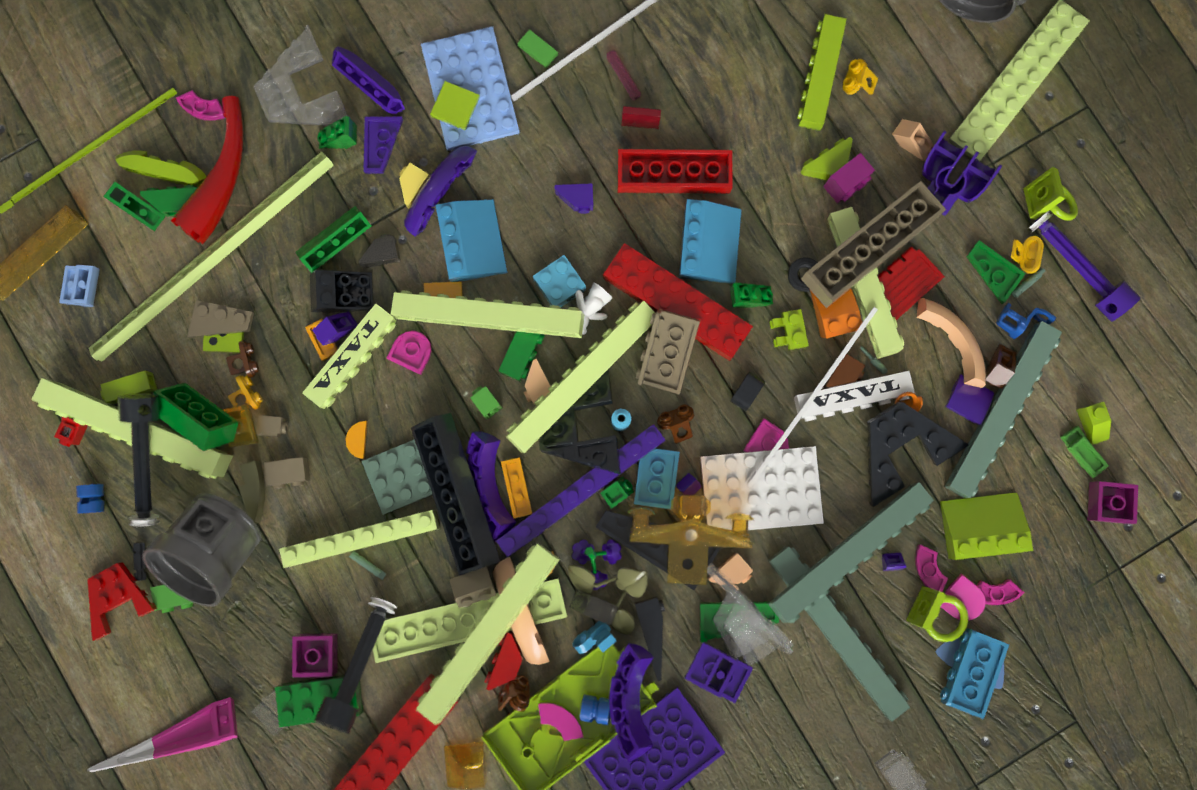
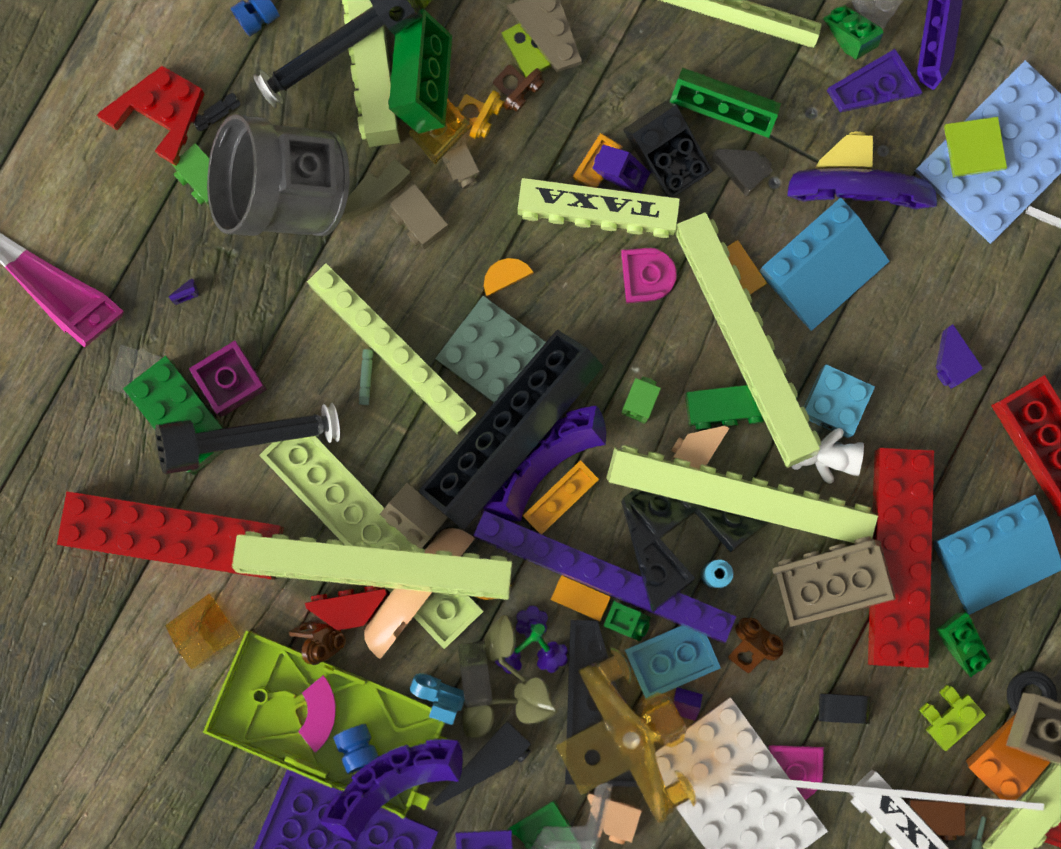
camera: 60 degrees right, 0 degrees up
none -> dark purple slope [169,279,199,305]
none -> light orange tile [551,575,610,622]

